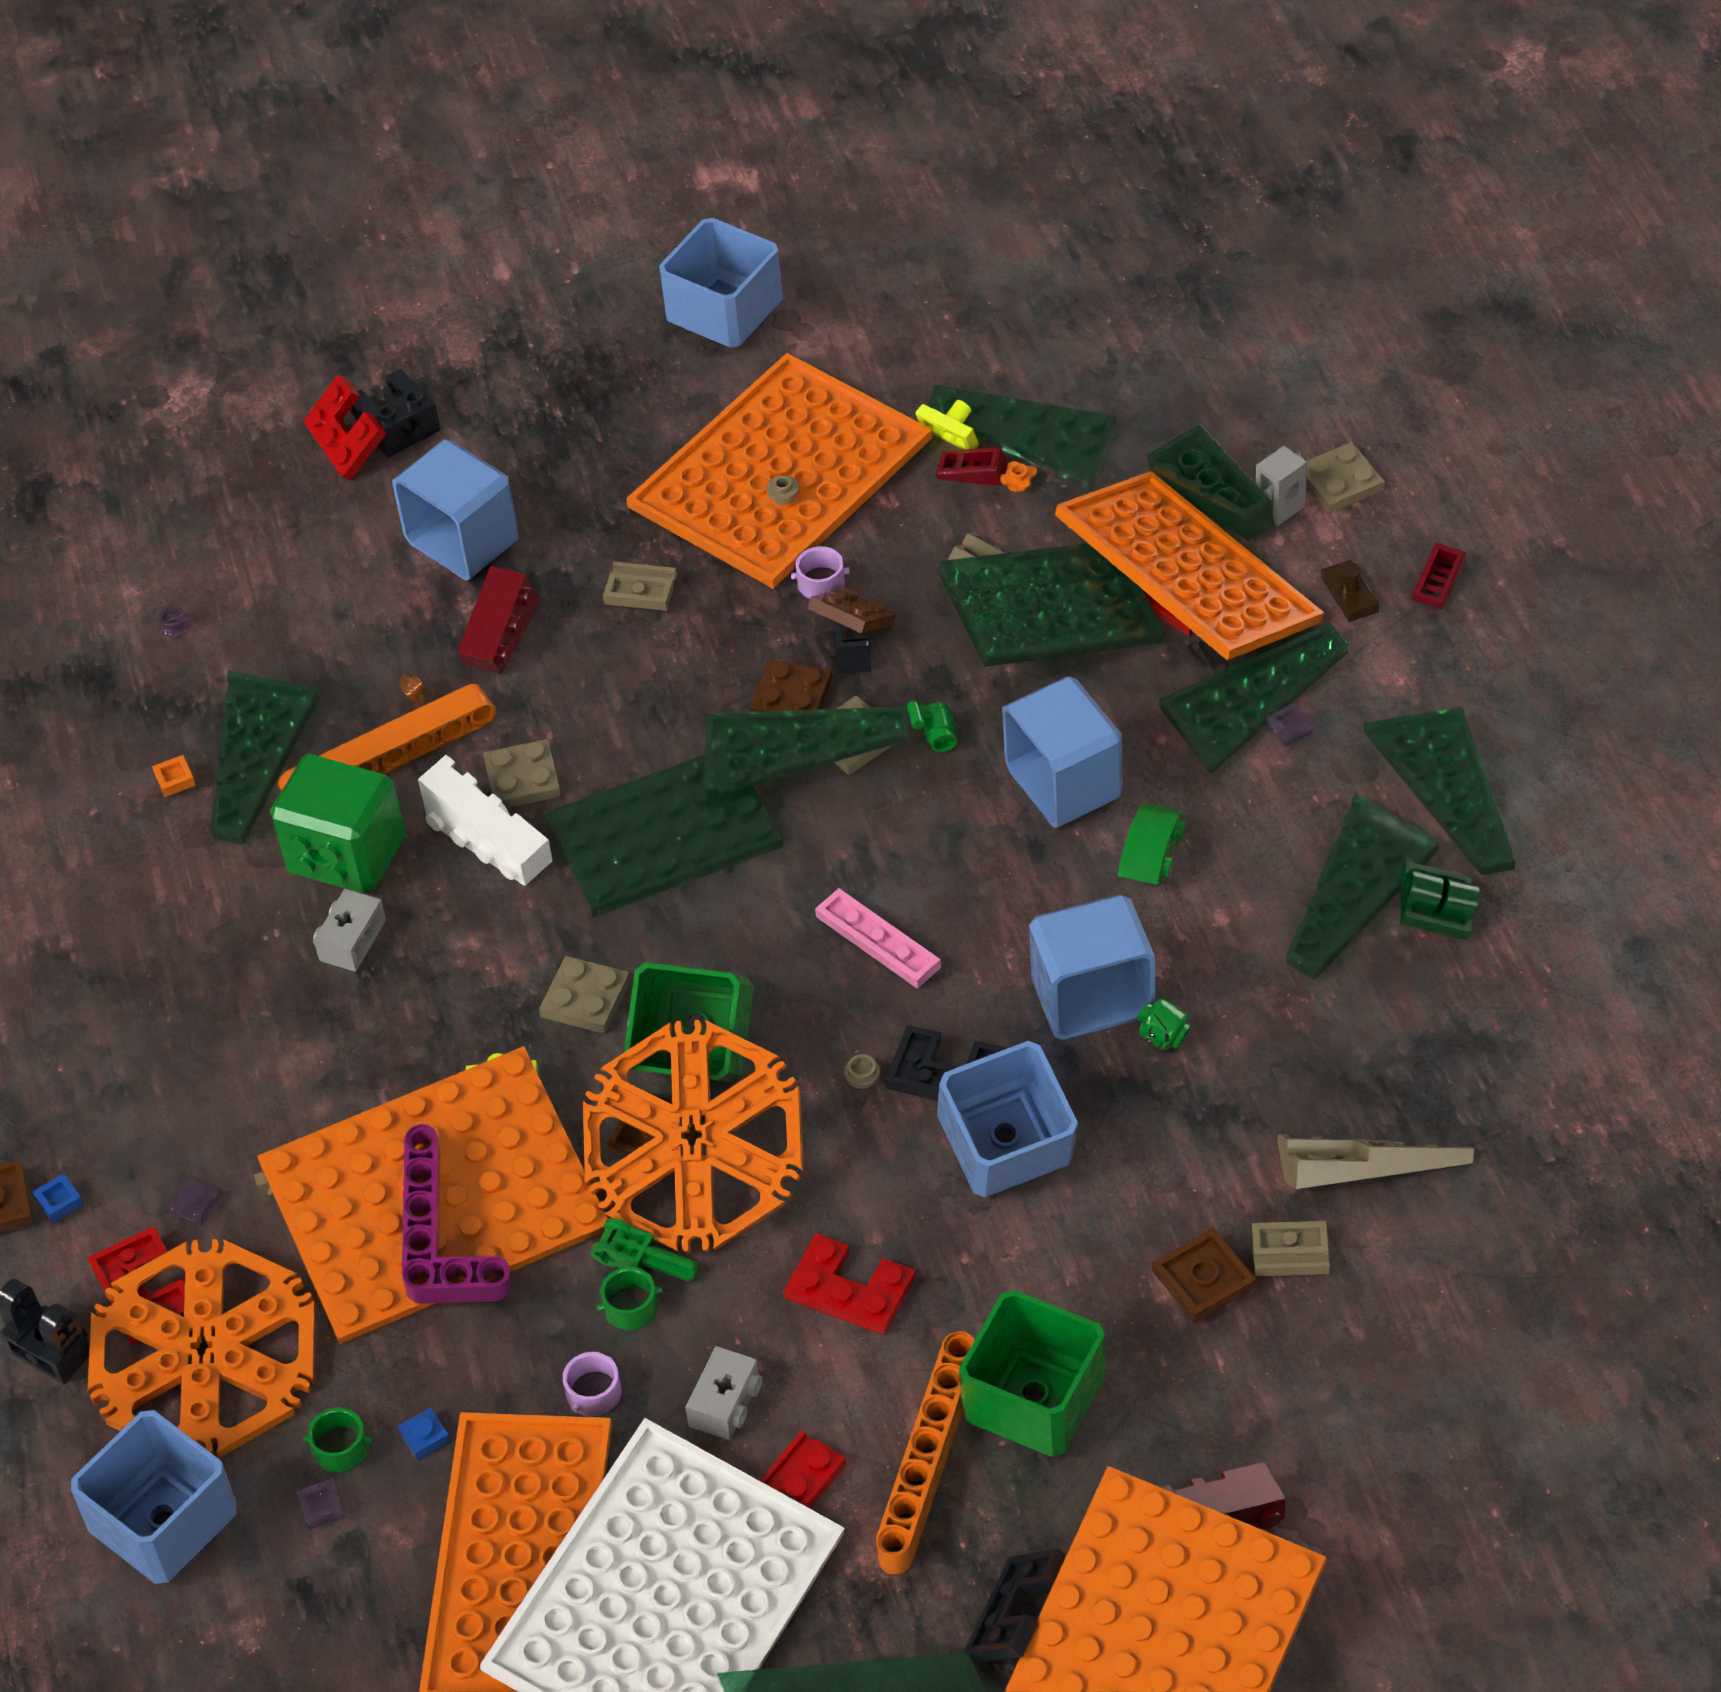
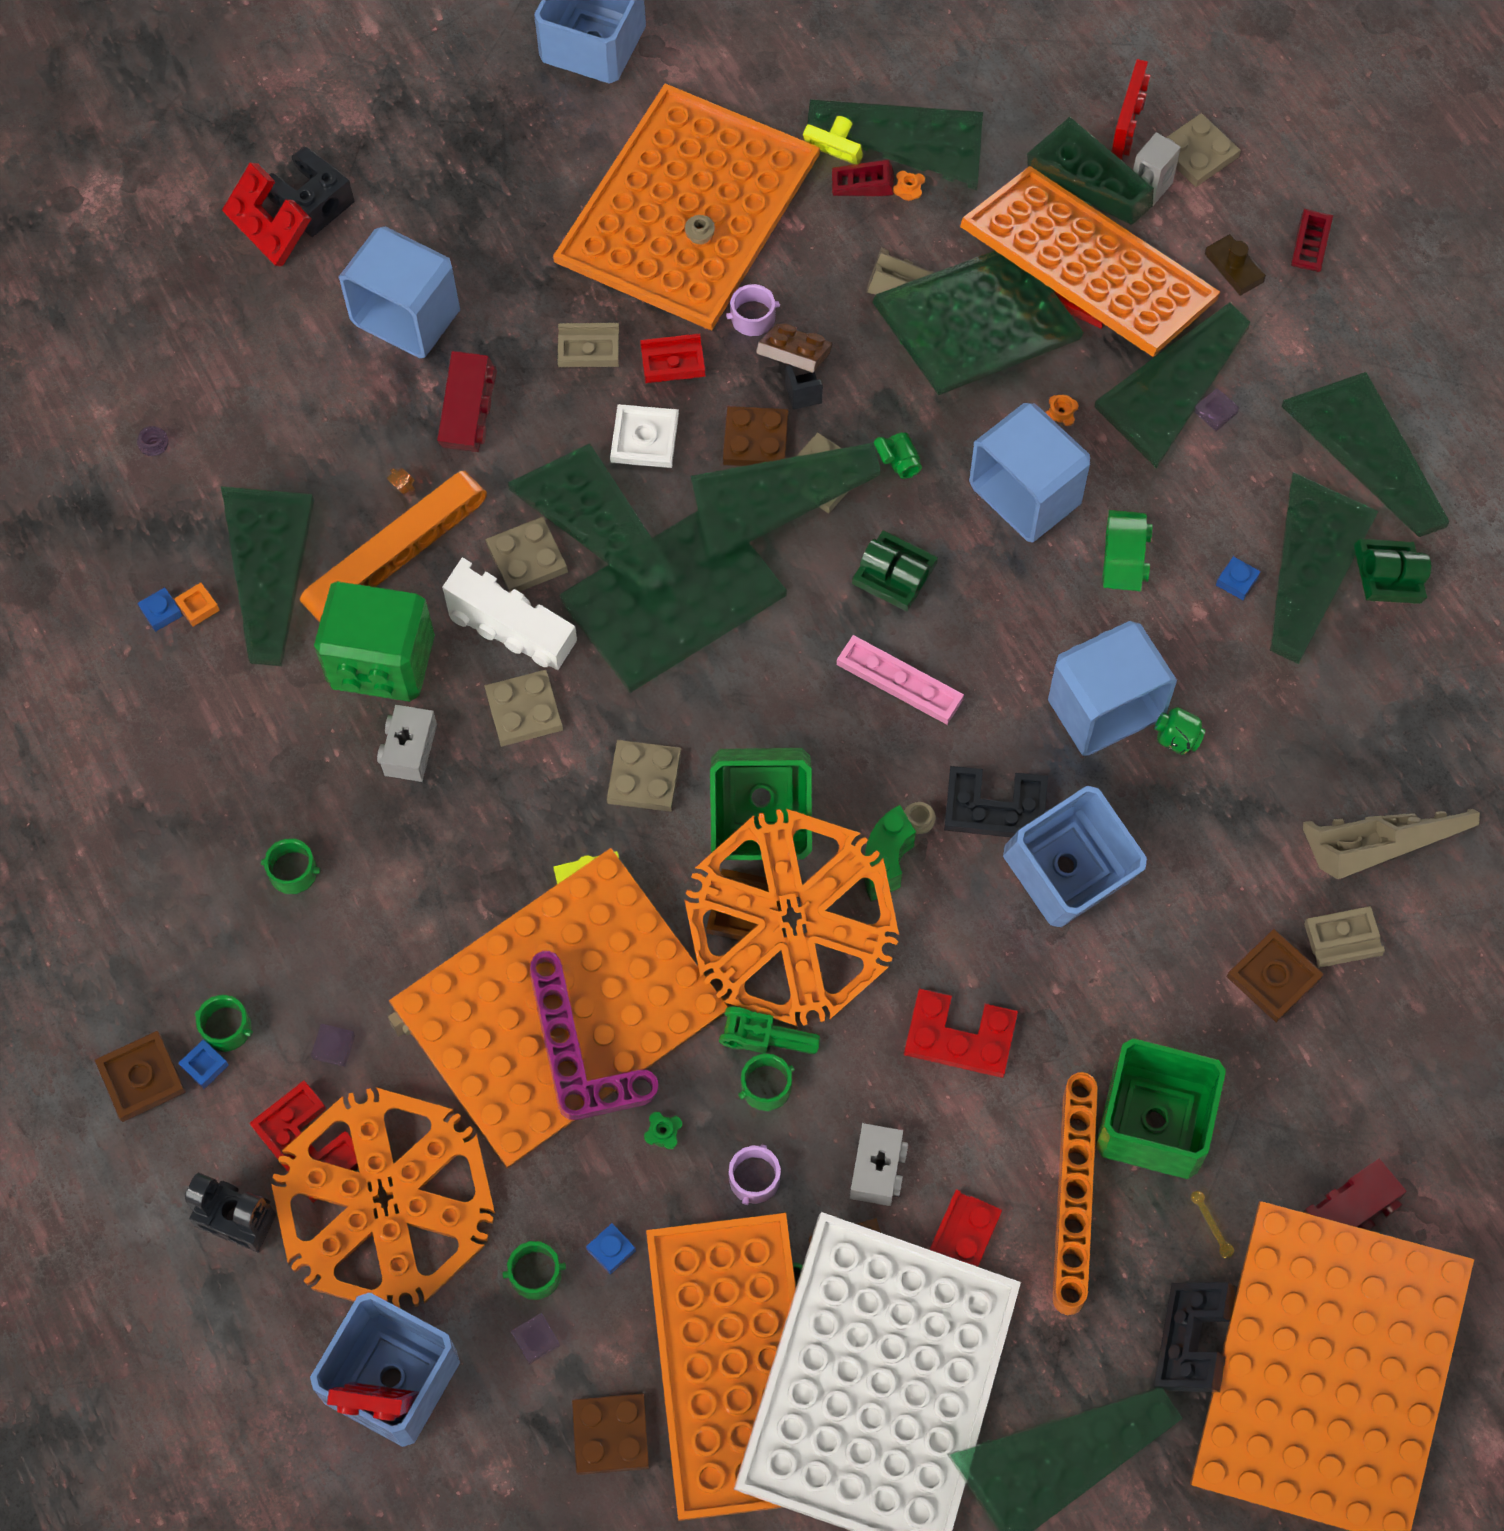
camera: 15 degrees left, 15 degrees up
none -> blue plate [137,587,183,632]
none -> green piece [195,995,253,1052]
none -> green piece [261,838,321,894]
none -> red plate [327,1382,419,1421]
none -> dark tan plate [484,670,563,747]
none -> clear green wing [508,443,676,593]
none -> reddish brown plate [572,1394,649,1475]
none -> white plate [610,404,679,468]
none -> red plate [640,334,706,383]
none -> green plate [644,1112,682,1149]
none -> dark green plate [852,530,938,611]
none -> green brick [864,805,916,902]
none -> orange plate [1045,394,1079,426]
none -> red plate [1109,59,1151,167]
none -> clear yellow hinge [1191,1191,1234,1258]
none -> blue plate [1216,556,1261,600]

